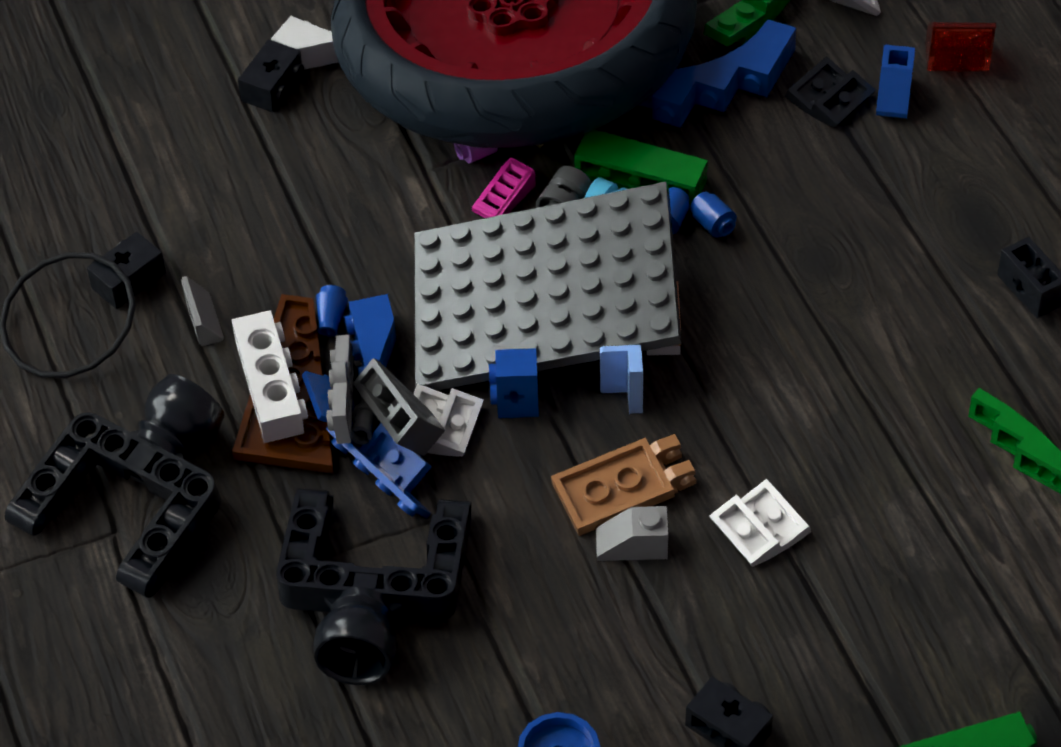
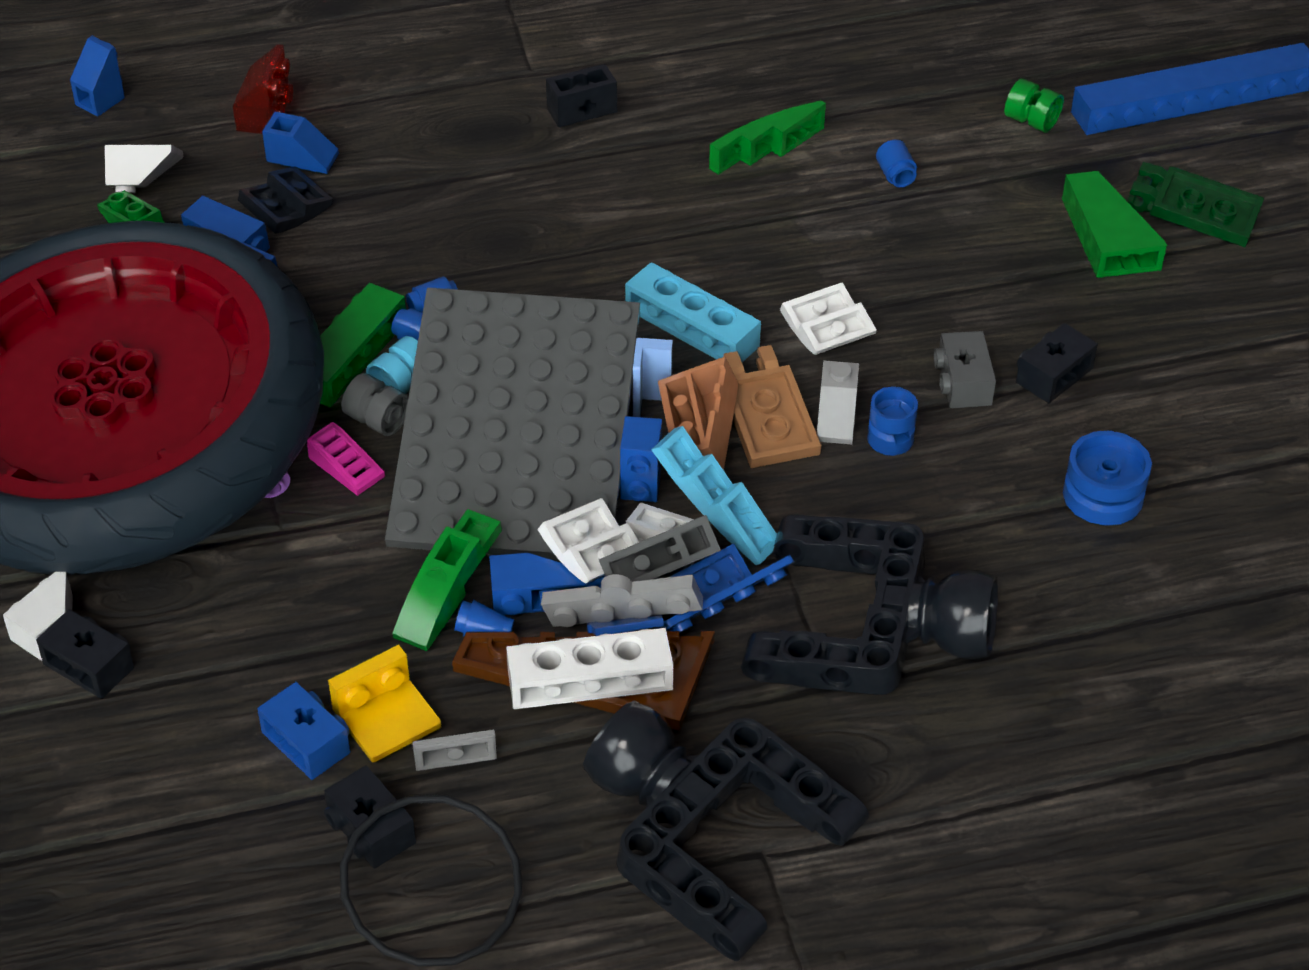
camera: 85 degrees left, 5 degrees down
none -> blue brick [257,682,350,780]
none -> yellow bracket [328,644,441,762]
none -> green slope [392,509,502,651]
none -> white slope [537,498,639,584]
none -> medium azure brick [625,262,761,362]
none -> medium azure slope [651,426,777,565]
none -> nougat wedge [658,357,739,470]
none -> blue wheel [867,387,918,456]
none -> blue brick [876,140,917,187]
none -> dark grey brick [934,331,996,408]

